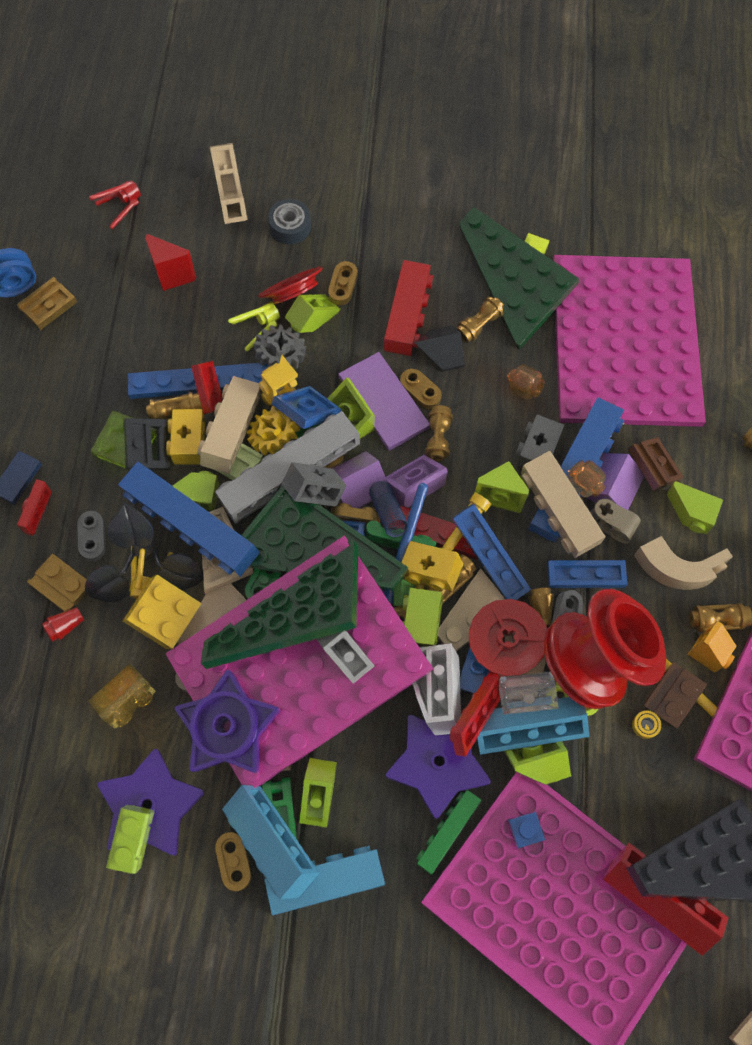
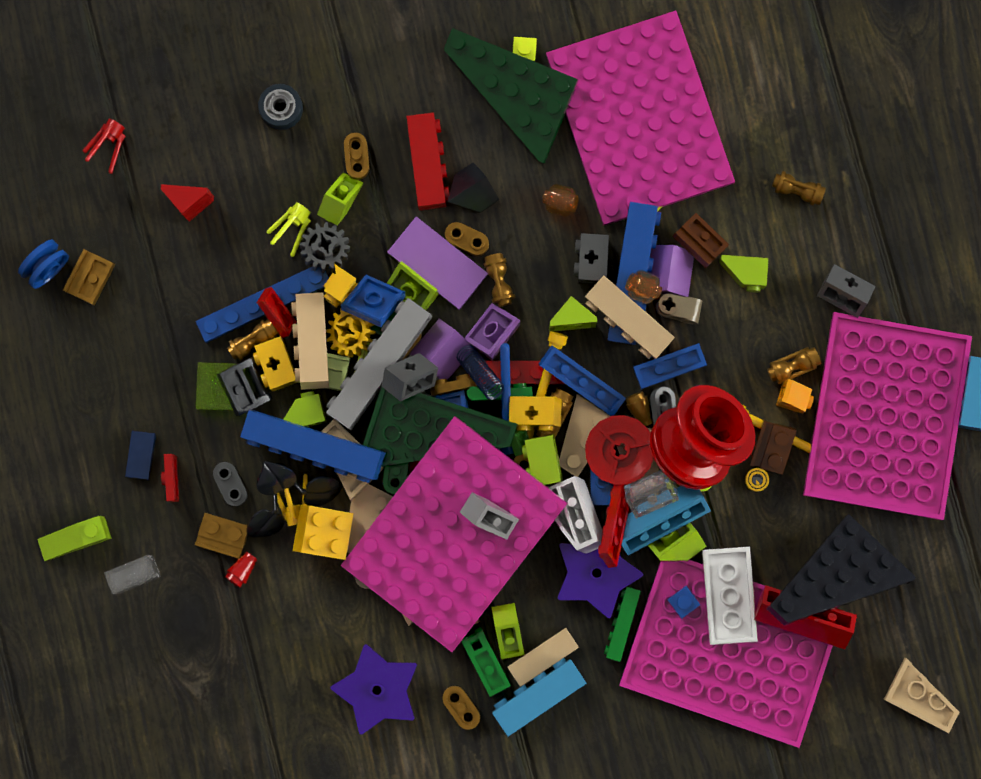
camera: 10 degrees left, 15 degrees up
clear yellow slope [88,664,156,729] -> none
lime brick [106,805,155,874] -> none
dark purple plate [175,670,280,773] -> none
dark green wing [201,540,359,669] -> none
tan arch [210,143,247,224] -> none
dark azure brick [222,785,319,899] -> none
red piece [258,266,323,304] -> none
pearl gold piece [456,297,504,343] -> none
tan arch [634,536,733,590] -> none
none -> tan tile [508,628,579,687]
none -> white tile [702,547,758,645]

